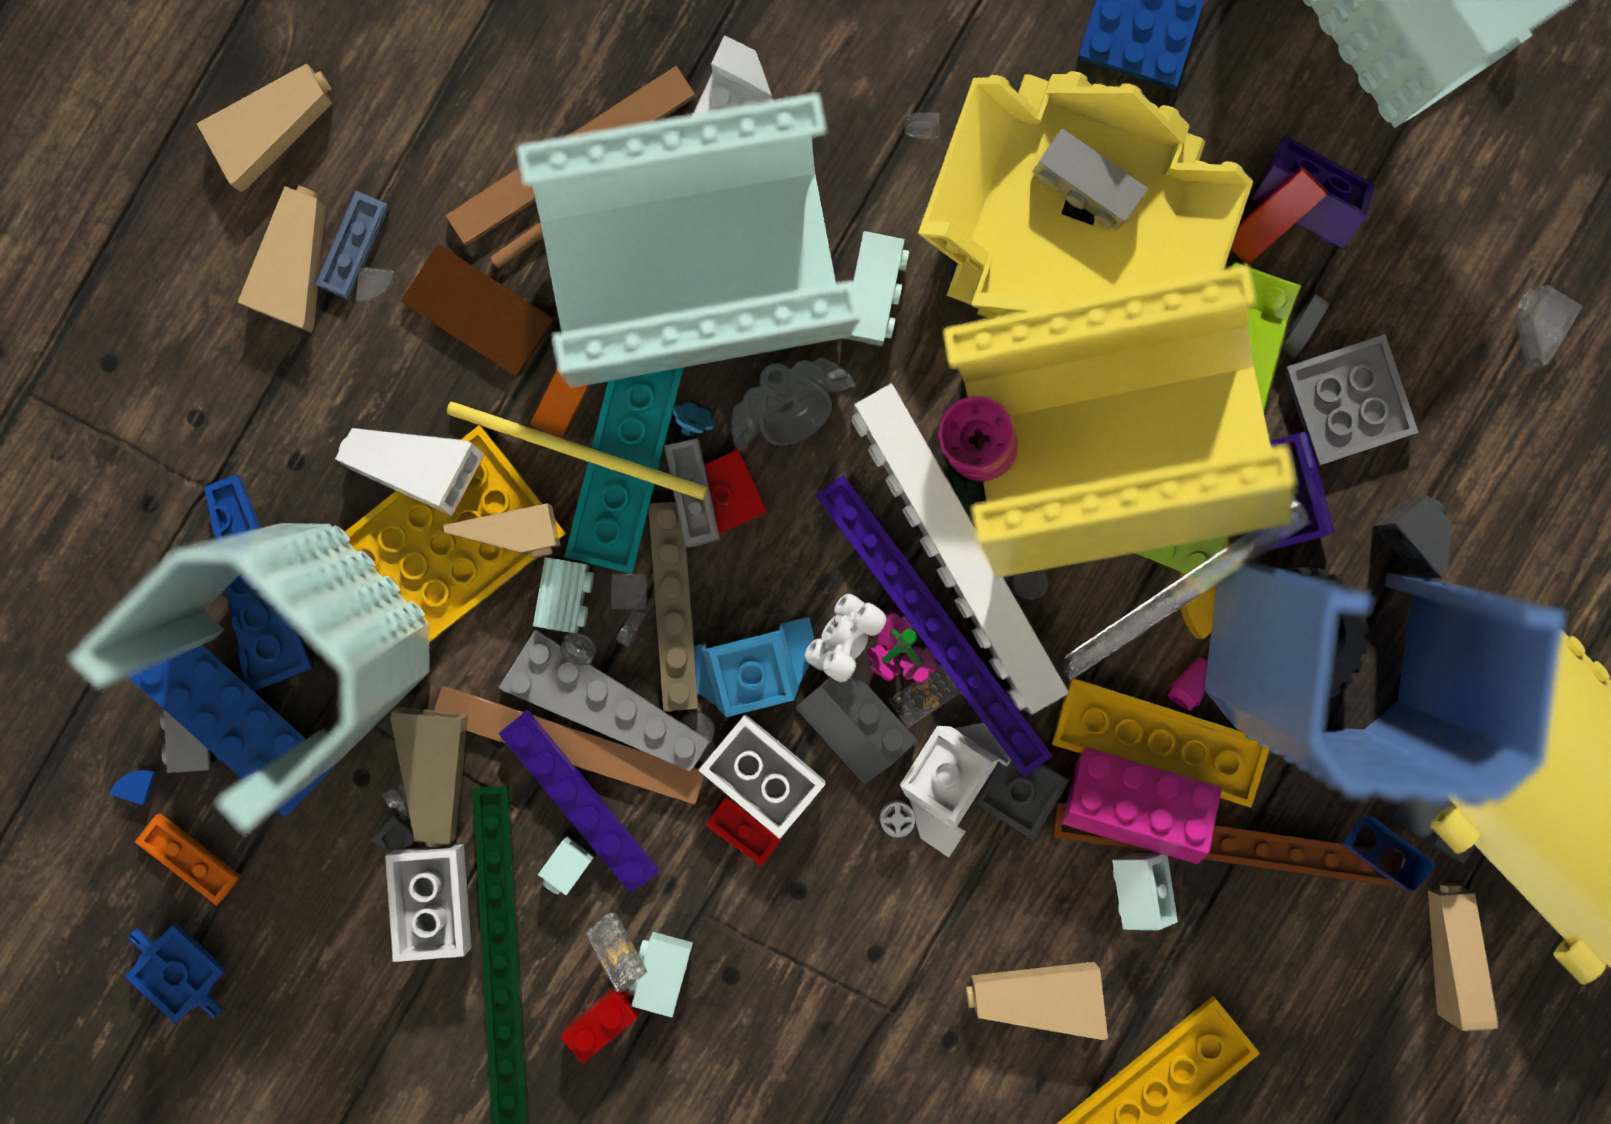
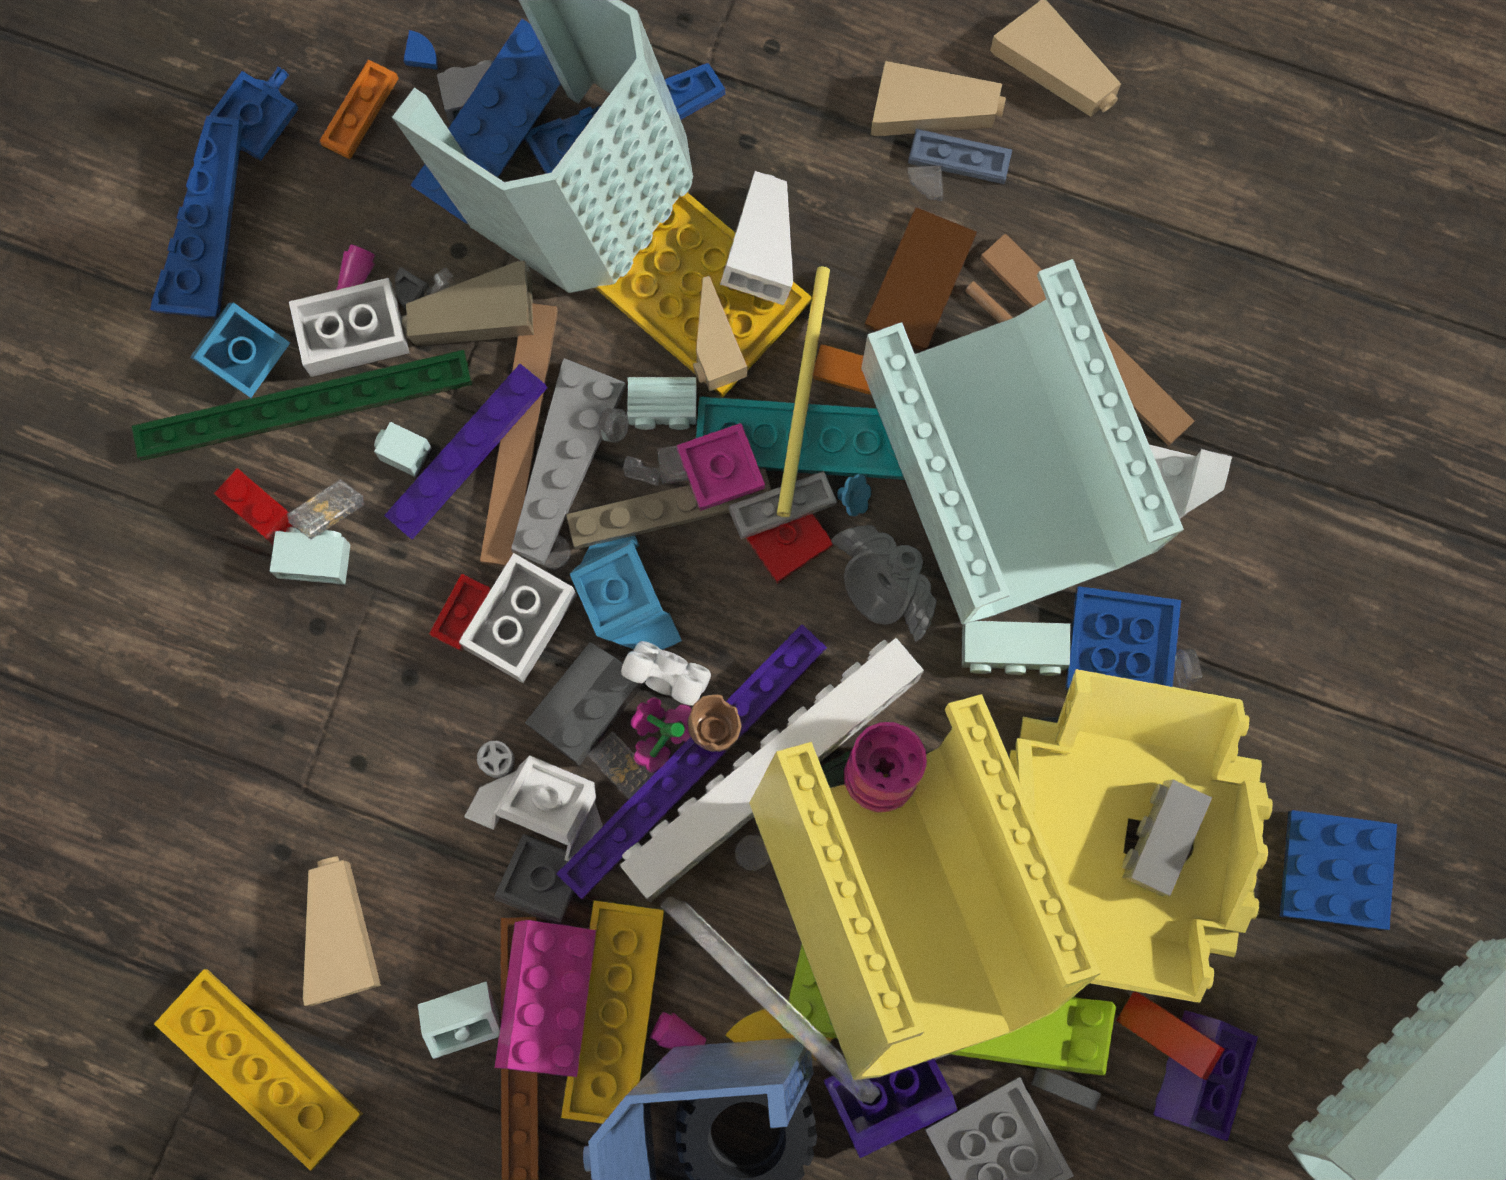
camera: 80 degrees right, 10 degrees down
none -> blue wing [150,116,243,319]
none -> dark azure slope [190,302,290,398]
none -> dark pink cone [336,245,375,290]
none -> dark pink plate [677,423,765,511]
none -> medium nougat hair [687,694,742,752]
none -> blue plate [1065,586,1181,690]

